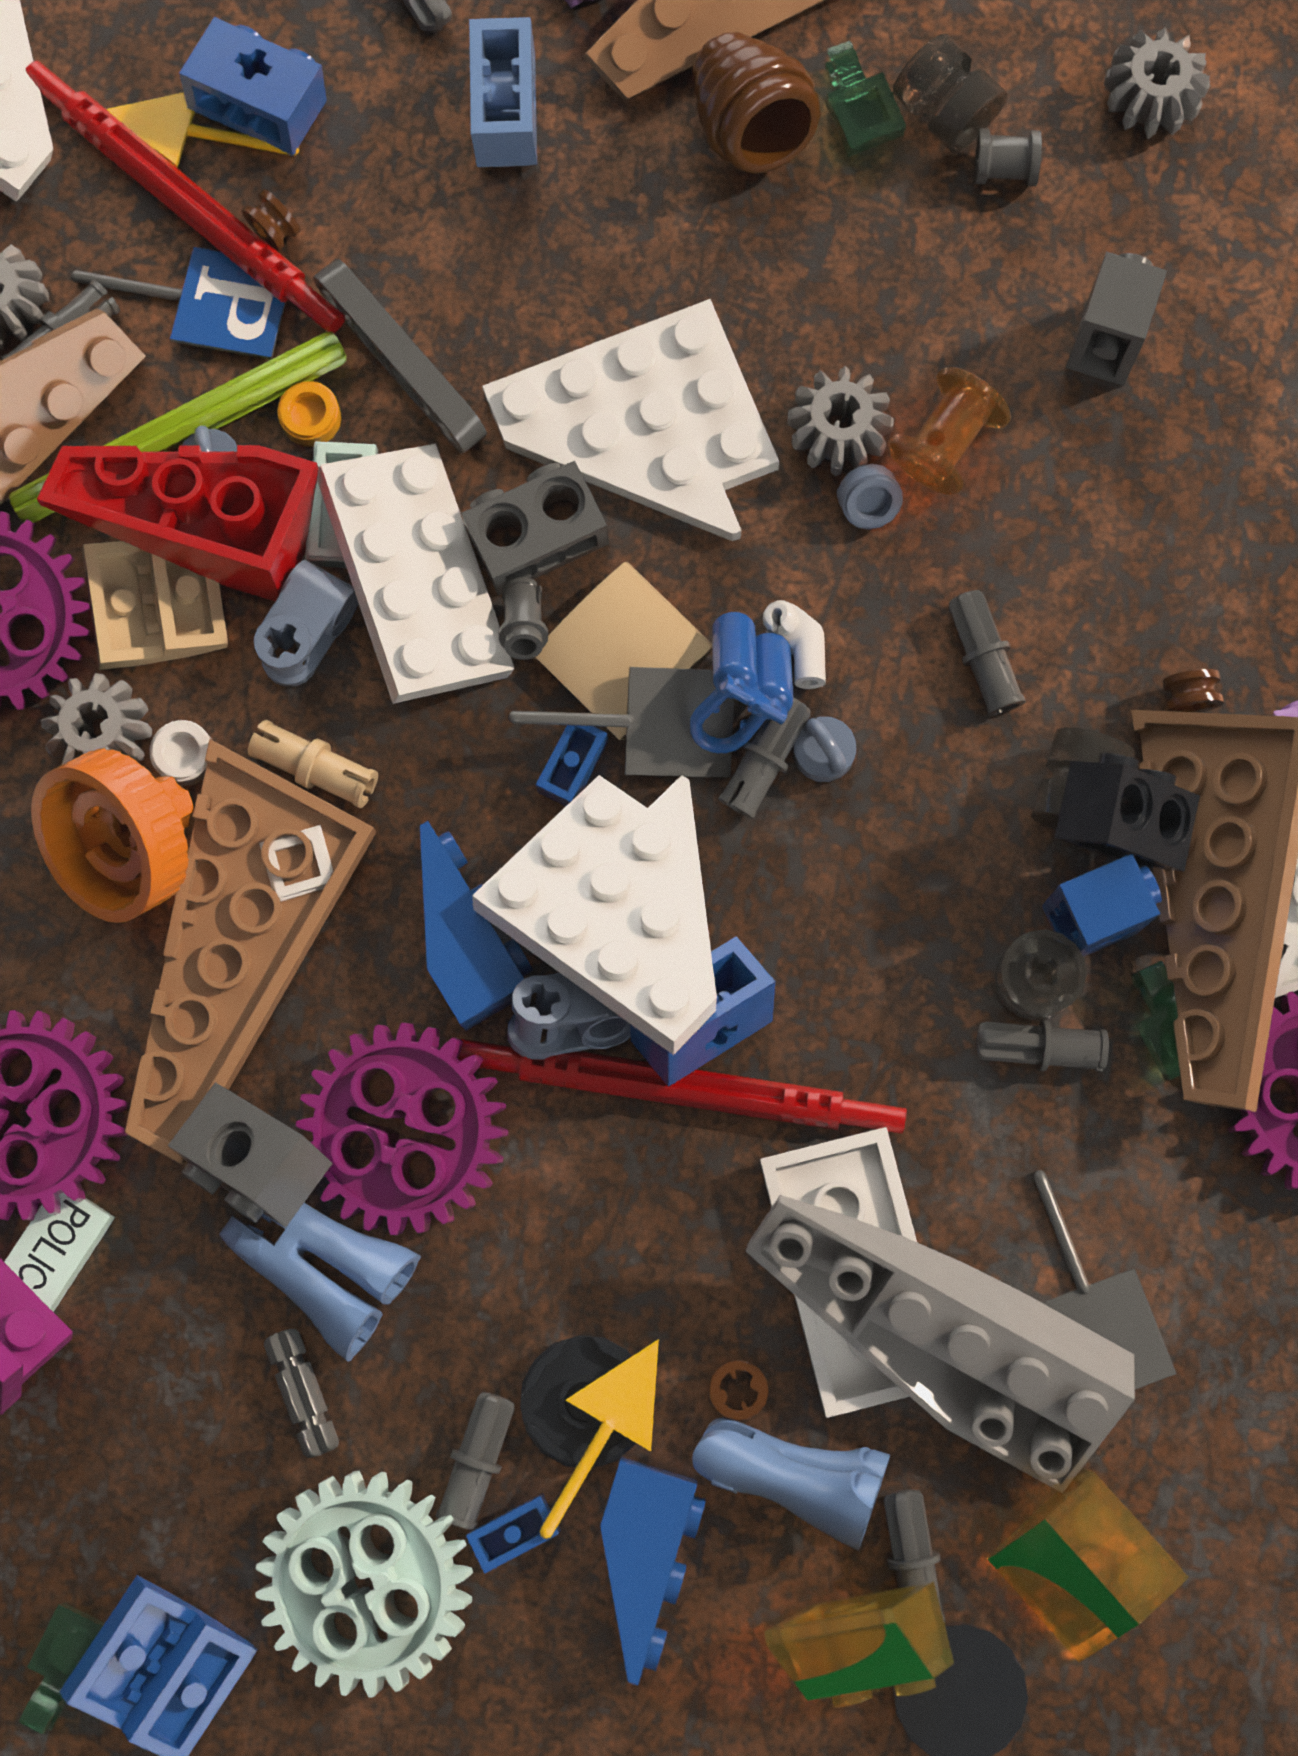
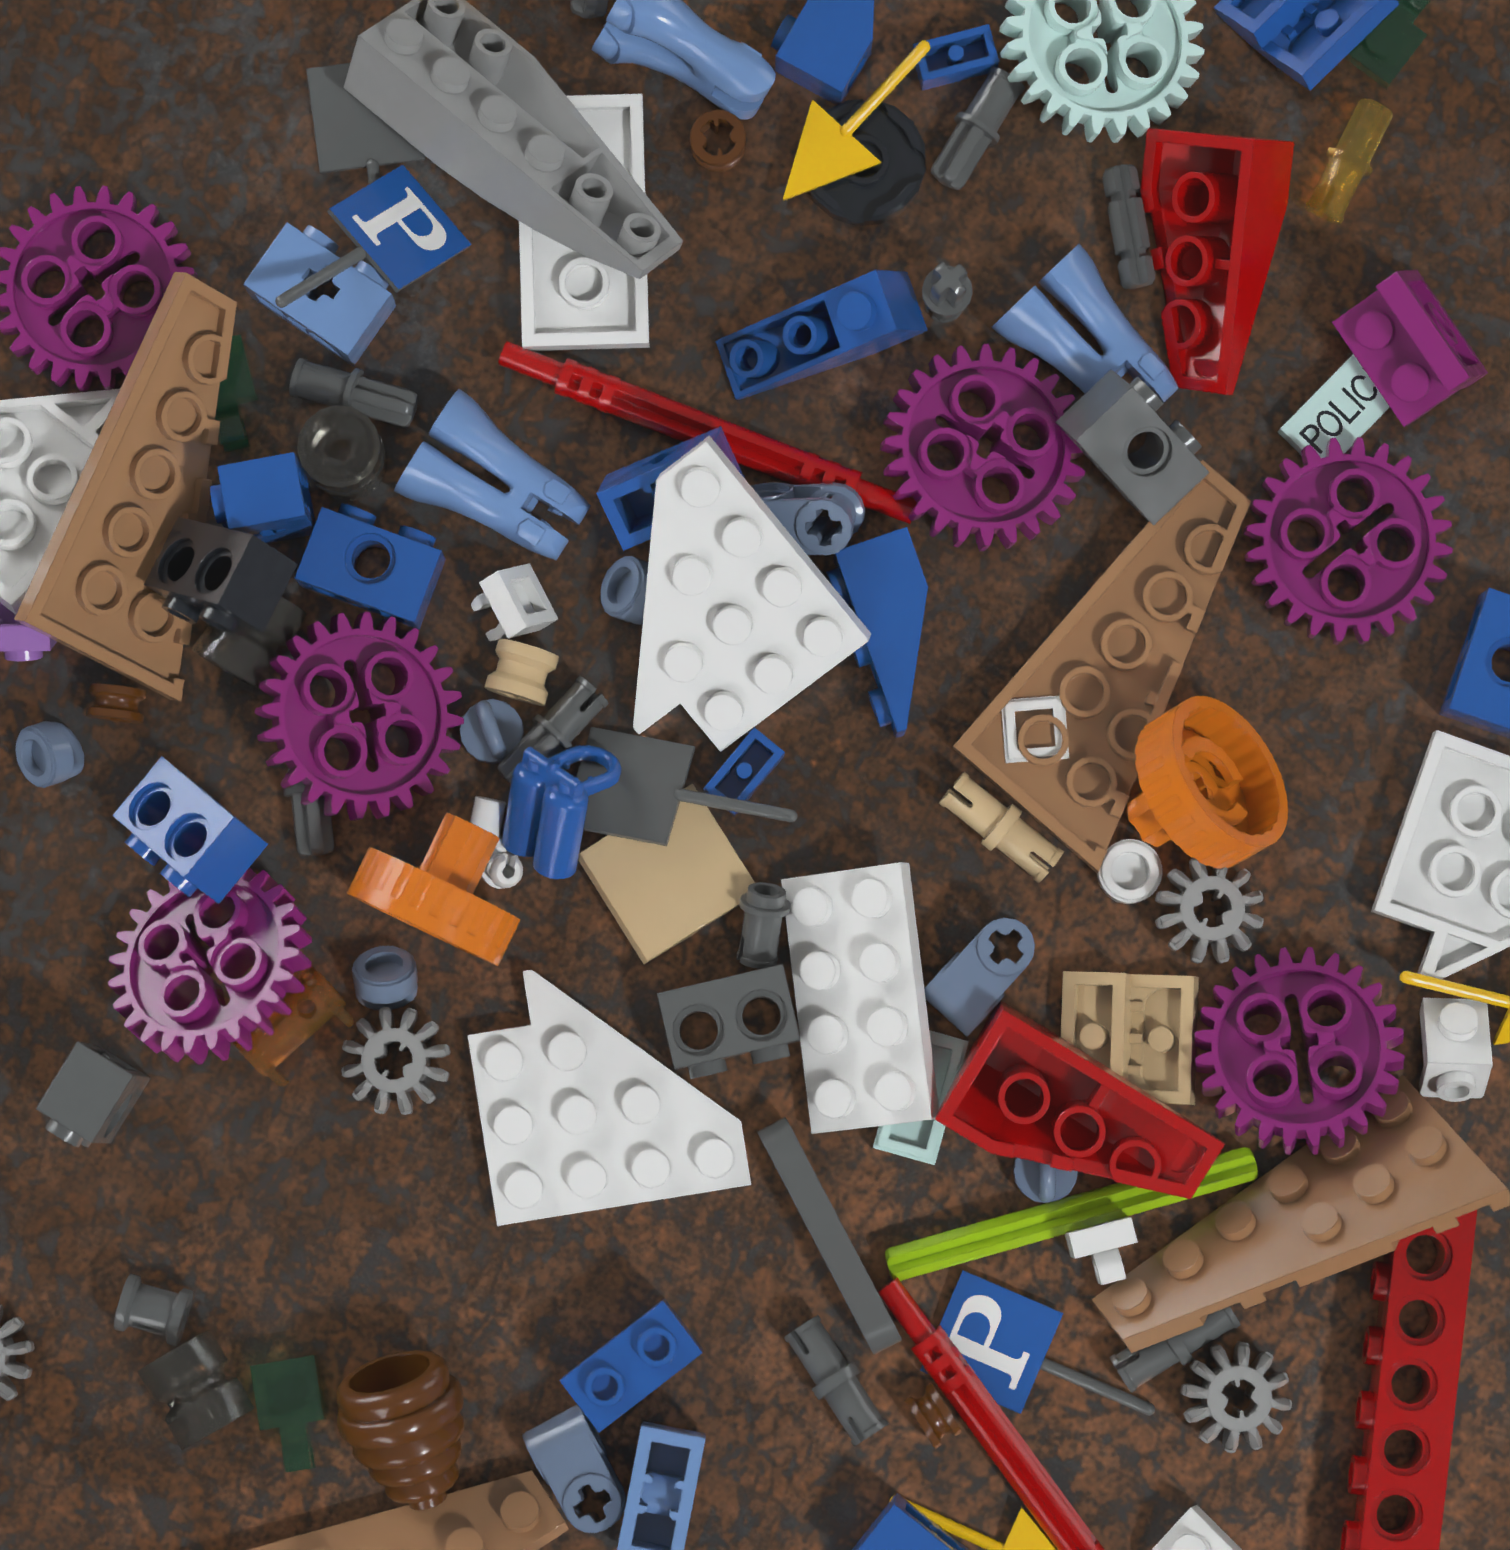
camera: 175 degrees left, 5 degrees up
light orange tile [277,381,341,447] -> none
none -> sand blue tile [15,721,85,788]
none -> magenta gear [108,867,312,1065]
none -> blue brick [112,756,268,904]
none -> medium blue brick [243,222,397,367]
none -> magenta gear [255,612,464,821]
none -> blue piece [275,165,472,308]
none -> blue brick [295,503,446,630]
none -> orange piece [347,812,520,966]
none -> medium blue piece [394,389,591,560]
none -> white tile [471,563,558,641]
none -> tan wheel [484,639,559,706]
none -> sand blue piece [522,1404,626,1533]
none -> blue brick [559,1298,704,1433]
none -> sand blue tile [600,556,648,625]
none -> blue slope [715,269,928,400]
none -> dark grey pin [784,1315,889,1447]
none -> dark grey axle [922,262,973,323]
none -> white tile [1064,1217,1138,1285]
none -> red wedge [1140,128,1294,395]
none -> clear yellow axle [1304,98,1392,225]

